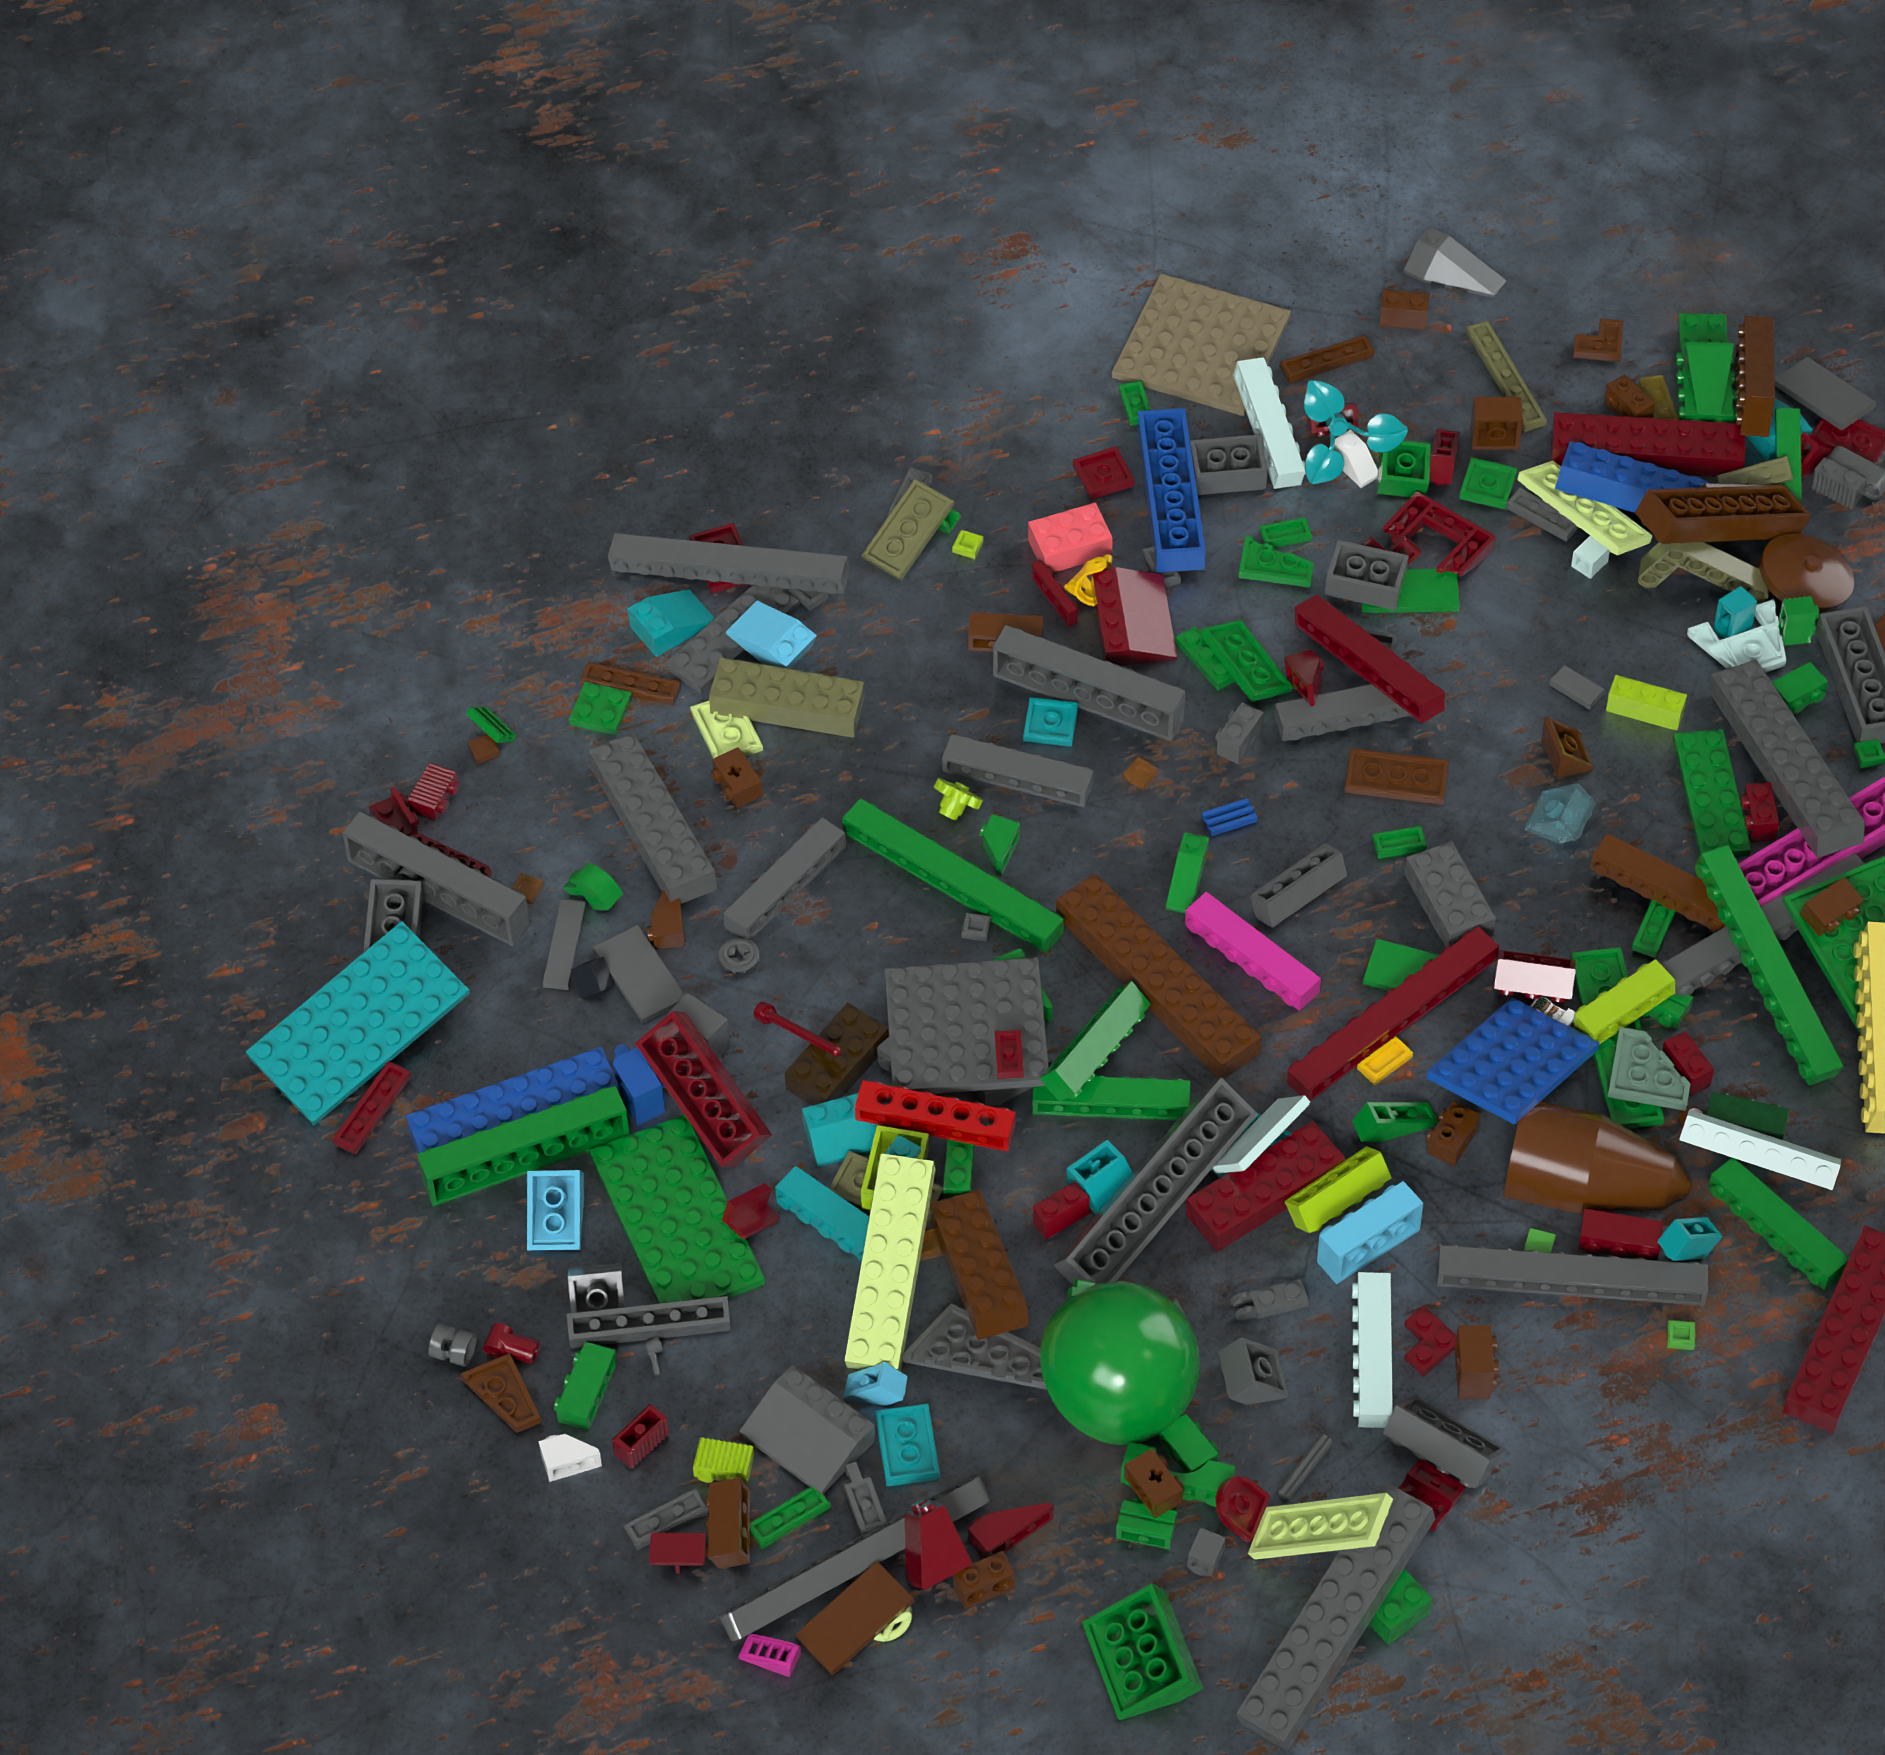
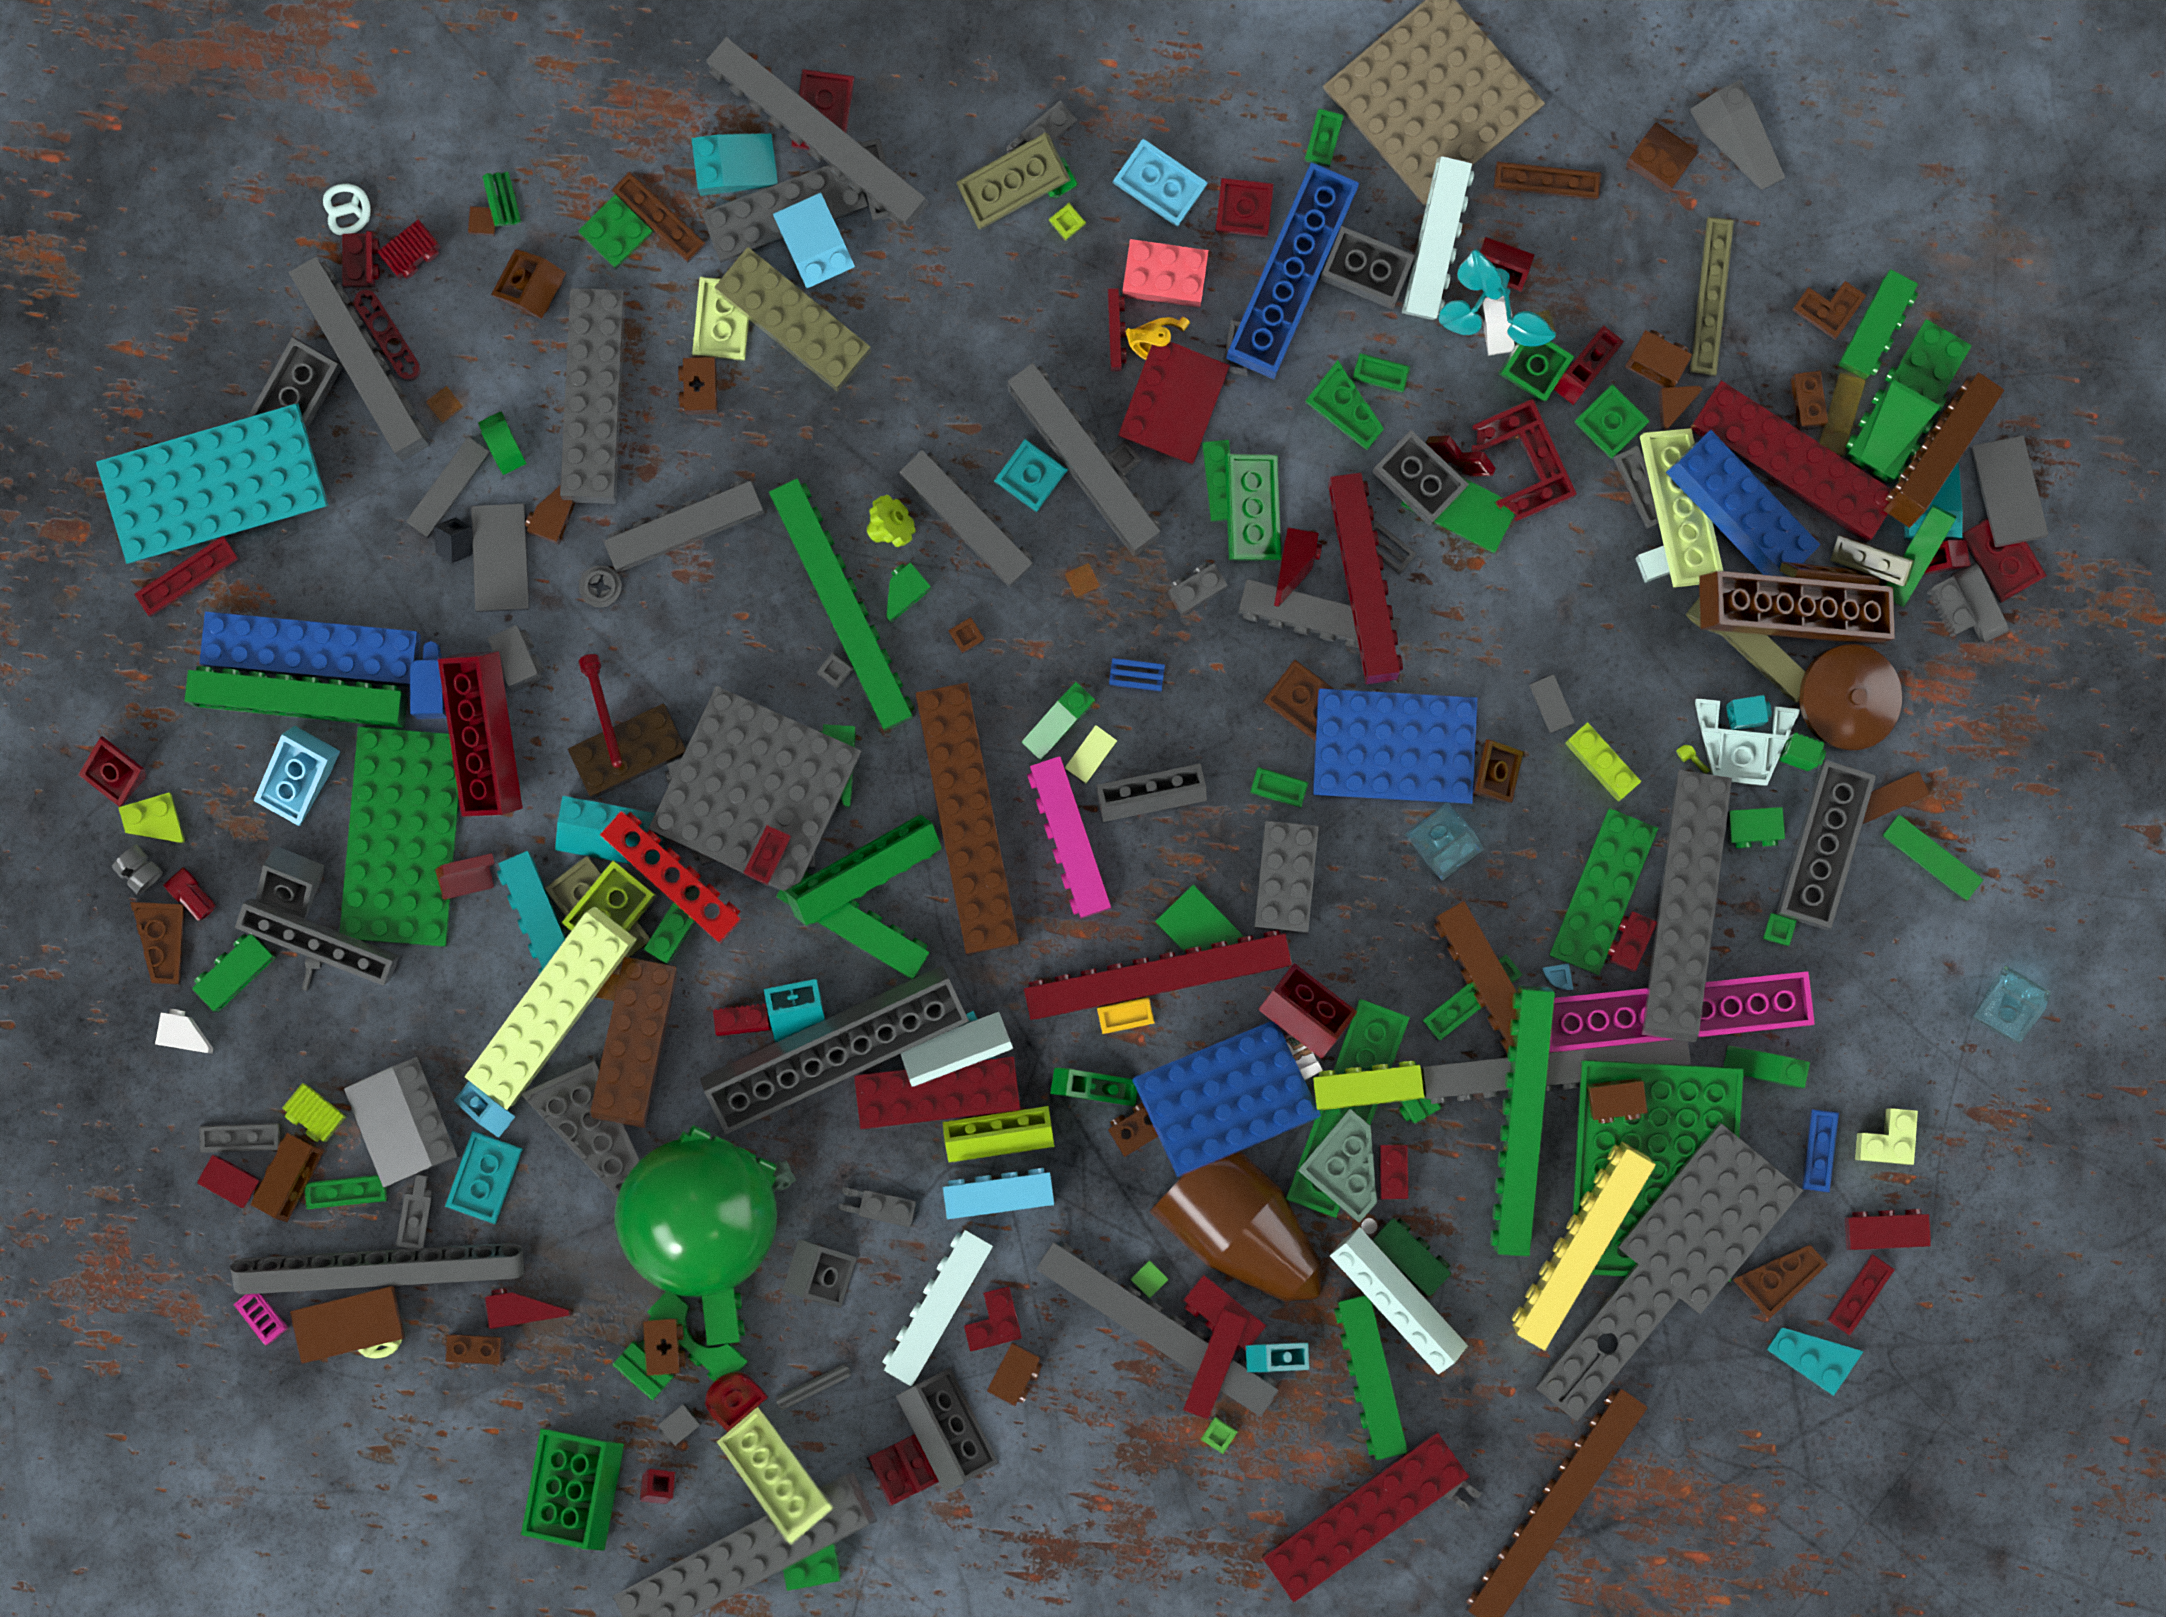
camera: 25 degrees right, 30 degrees up
dark red brick [612,1404,669,1469] -> none
teal plate [885,1135,921,1159] -> none
dark red slope [904,1499,972,1590] -> none
reddish brown brick [968,612,1043,652] -> none
none -> dark red slope [79,736,147,807]
none -> lime wing [118,792,185,843]
none -> light aqua piece [323,184,370,236]
none -> reddish brown slope [491,249,566,319]
none -> dark red brick [640,1469,675,1504]
none -> reddish brown plate [948,617,985,654]
none -> yellowish green tile [1065,725,1117,784]
none -> medium azure plate [1113,139,1208,227]
none -> dark red tile [1183,1309,1247,1420]
none -> blue plate [1313,689,1478,804]
none -> reddish brown slope [1658,386,1703,431]
none -> lime hand [1676,745,1710,774]
none -> green brick [1837,269,1919,380]

